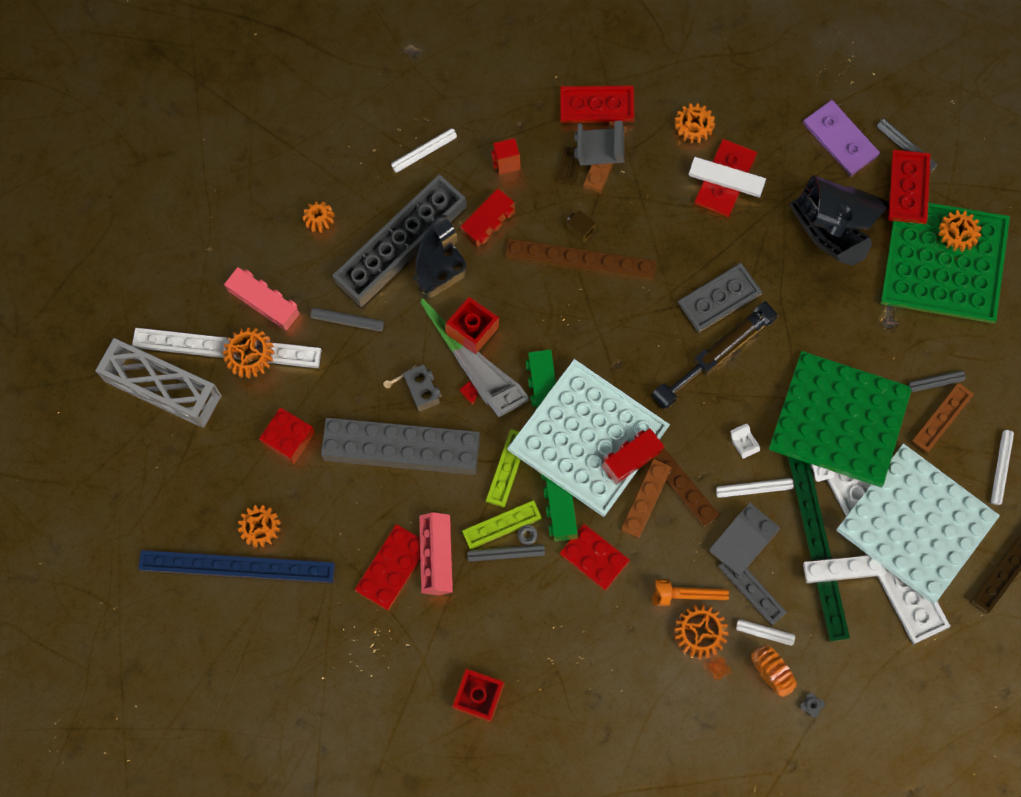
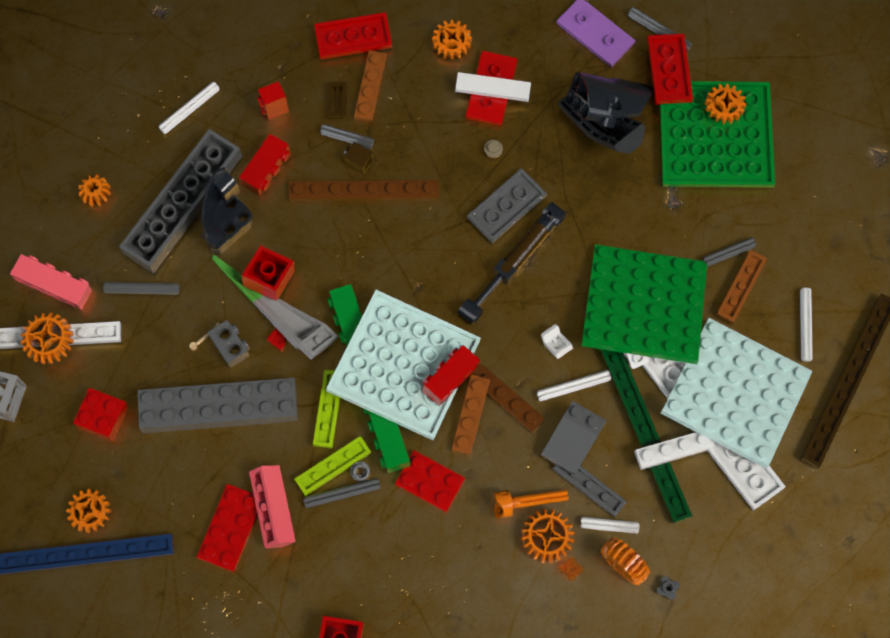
camera: 20 degrees left, 0 degrees up
dark grey panel [574,121,624,165] -> none
none -> dark grey axle [320,124,374,149]
none -> dark tan plate [484,140,503,158]

